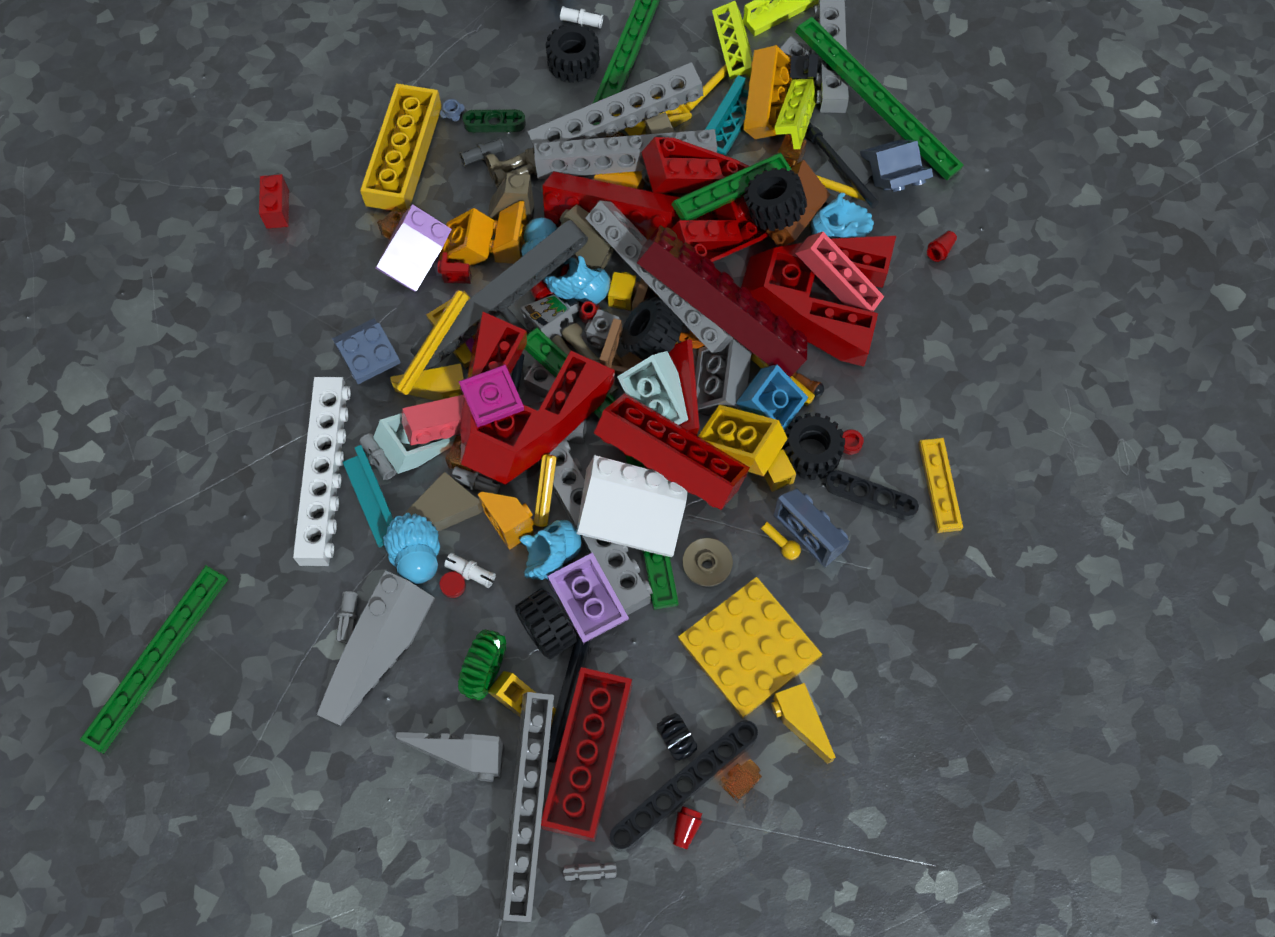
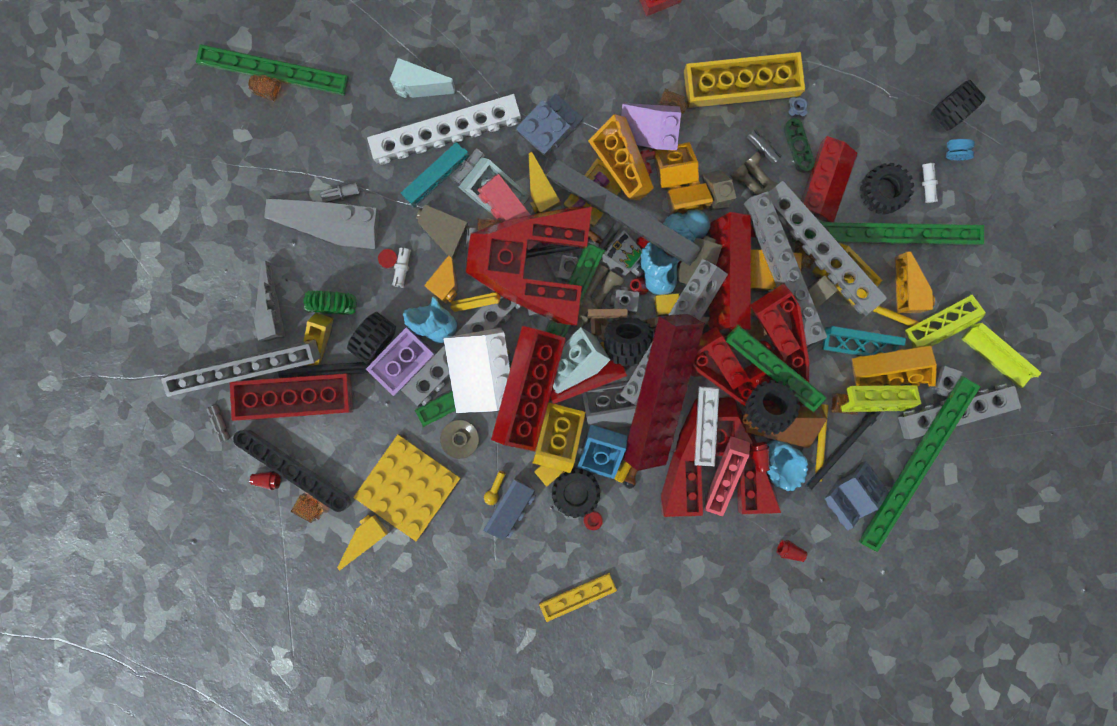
camera: 65 degrees right, 20 degrees up
medium azure hair [383,513,440,584] -> none
yellow axle [396,290,468,395] -> none
dark pink tile [459,365,524,428] -> none
black gear [657,713,697,761] -> none
black slope [790,54,818,80] -> none
black beam [825,470,919,520] -> none
none -> clear orange brick [248,75,281,102]
none -> light aqua slope [390,58,456,98]
none -> light orange wedge [588,114,654,201]
none -> white tile [694,387,719,466]
none -> red cone [750,442,770,472]
none -> red slope [801,136,858,222]
none -> light orange slope [895,252,935,314]

